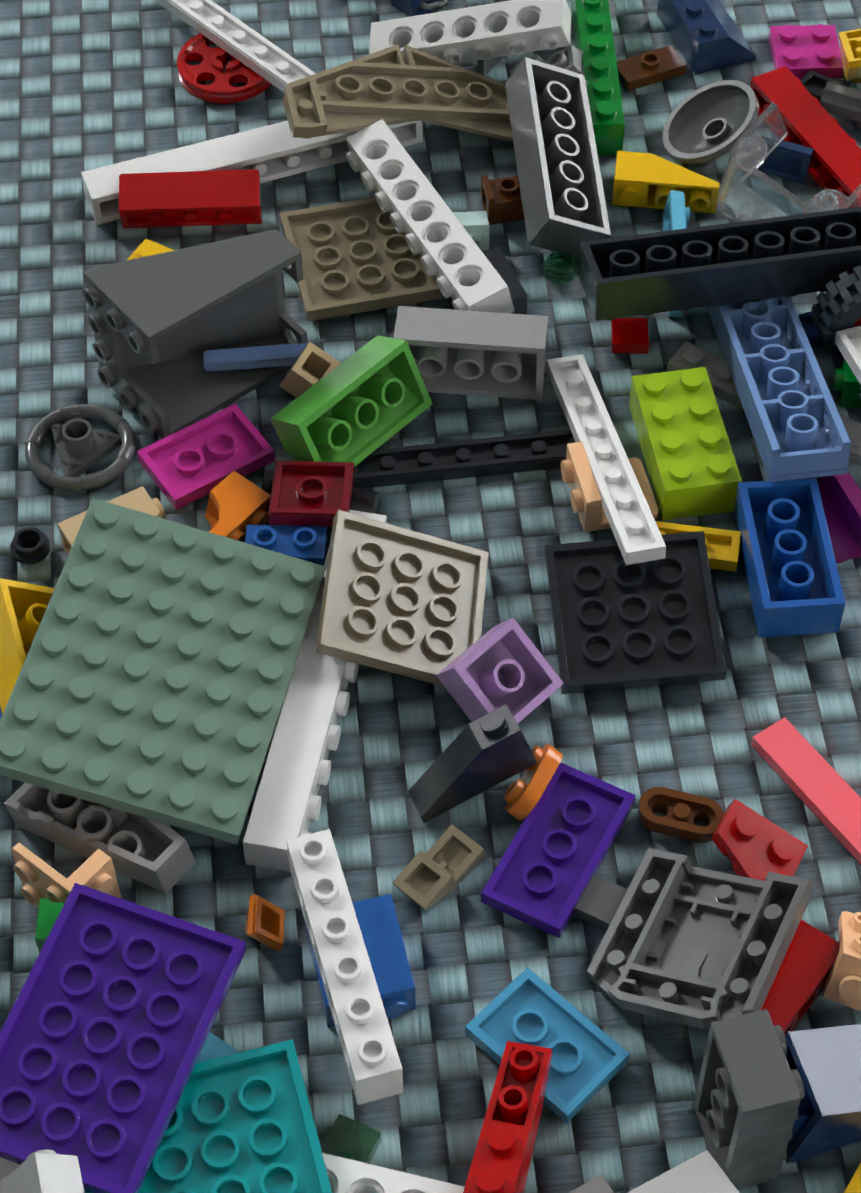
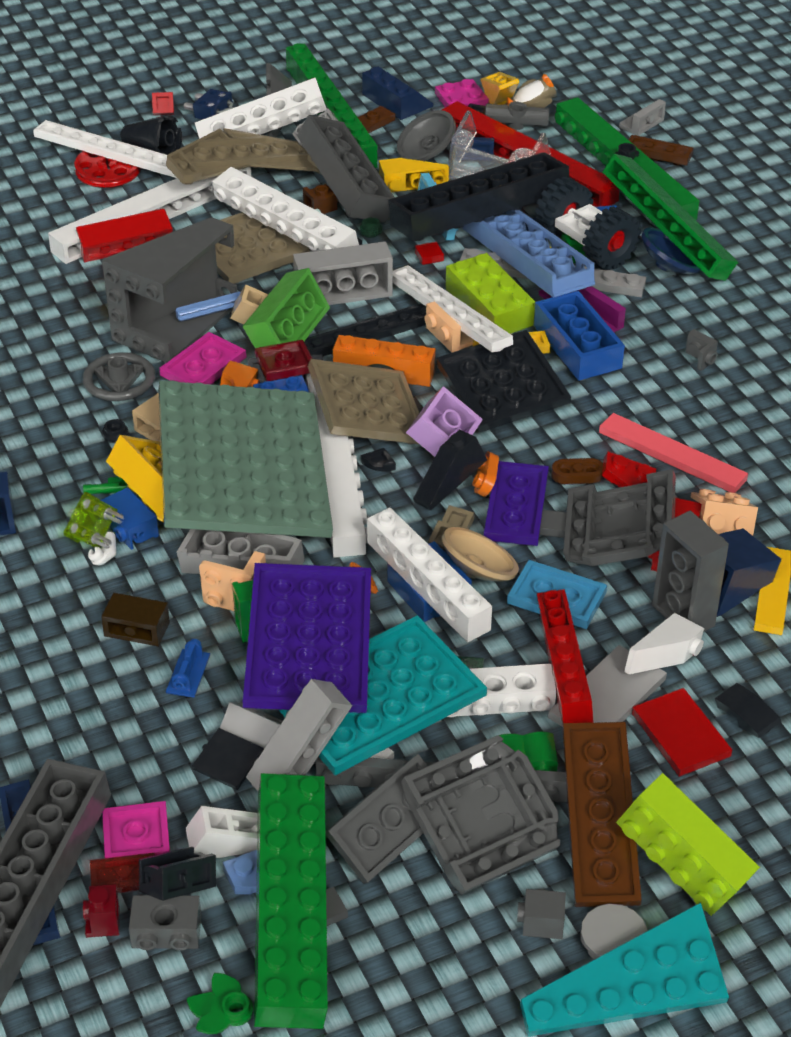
camera: 20 degrees left, 10 degrees down
none -> black cone [120,115,182,155]
none -> orange arch [333,335,436,387]
none -> black tile [361,448,396,472]
none -> tan dish [442,527,519,582]

